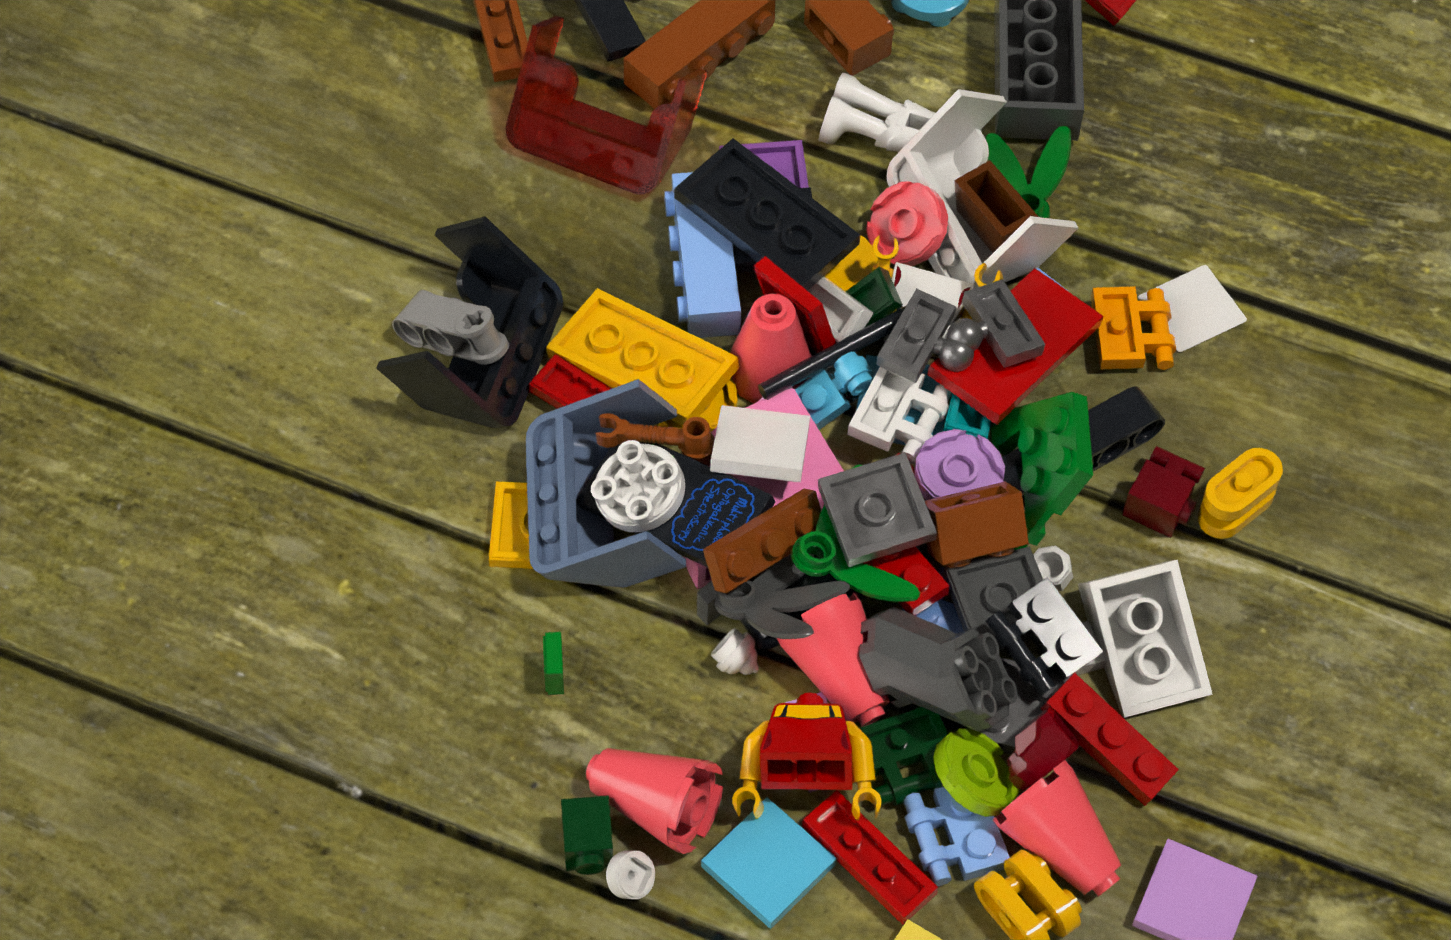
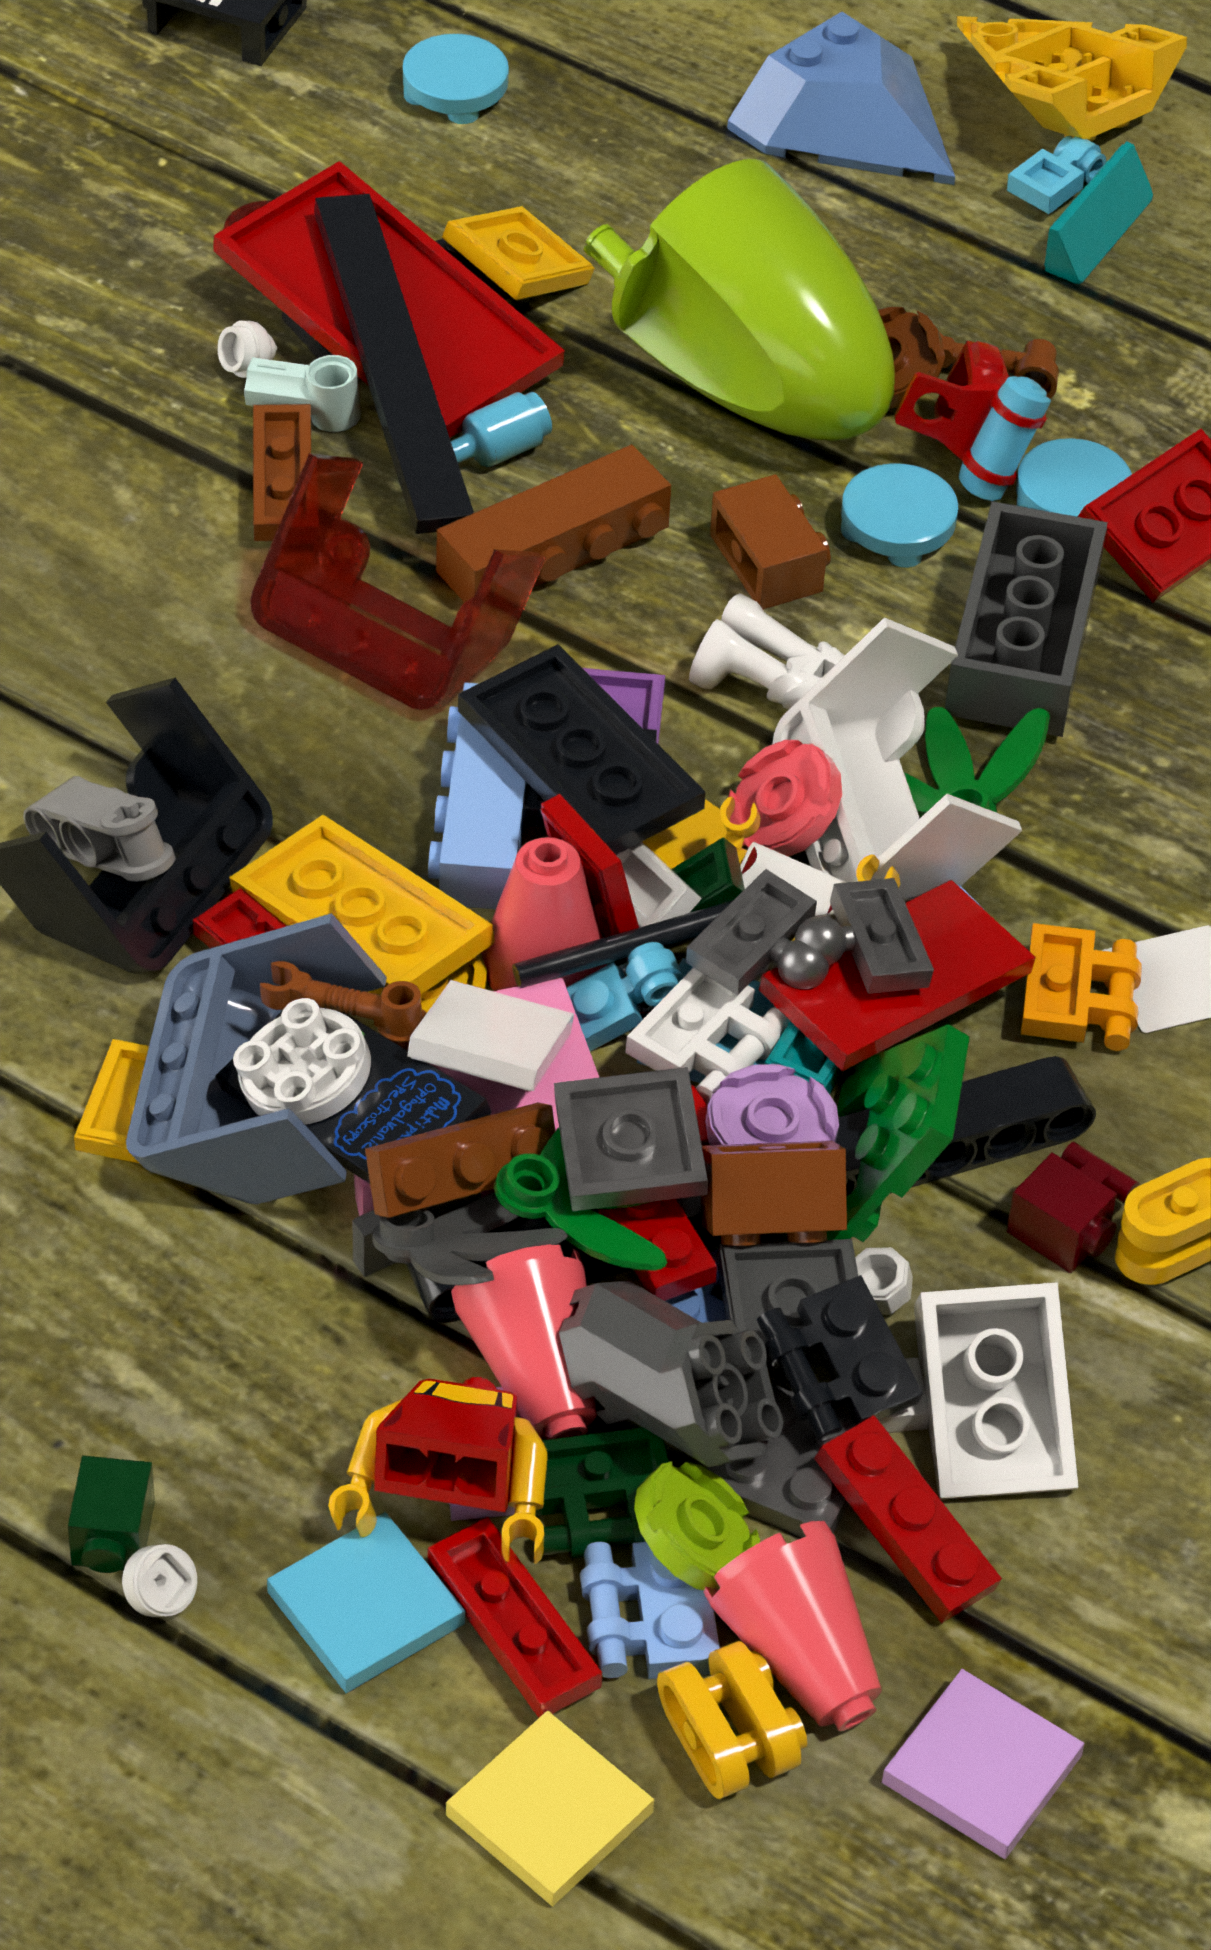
camera: 10 degrees right, 10 degrees down
green tile [543,632,564,695] -> none
coral cone [586,748,723,854] -> none
white plate [711,628,759,675] -> none
reddish brown brick [954,160,1039,253] -> none
dark red rock [1007,707,1079,790] -> none

